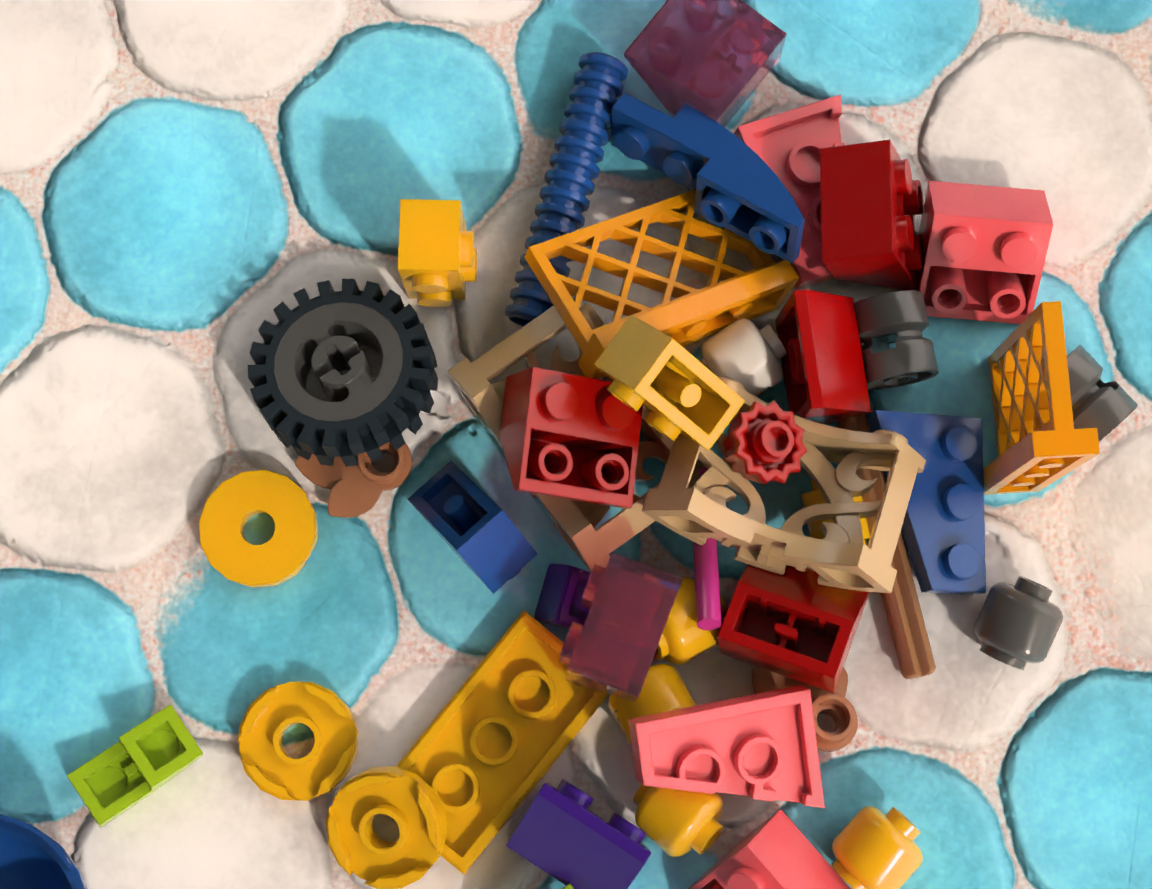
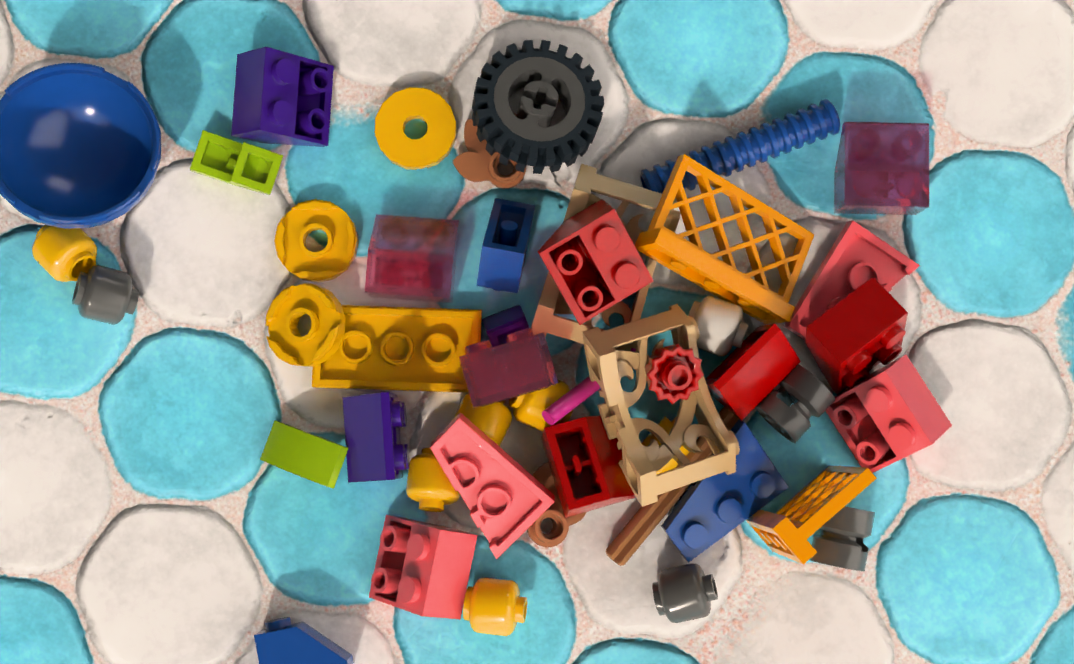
camera: 50 degrees right, 5 degrees up
yellow brick [398,199,477,308] -> none
yellow brick [594,315,745,451] -> none
blue slope [611,93,805,264] -> none
none -> dark purple slope [231,47,334,147]
none -> clear pink slope [365,214,459,303]

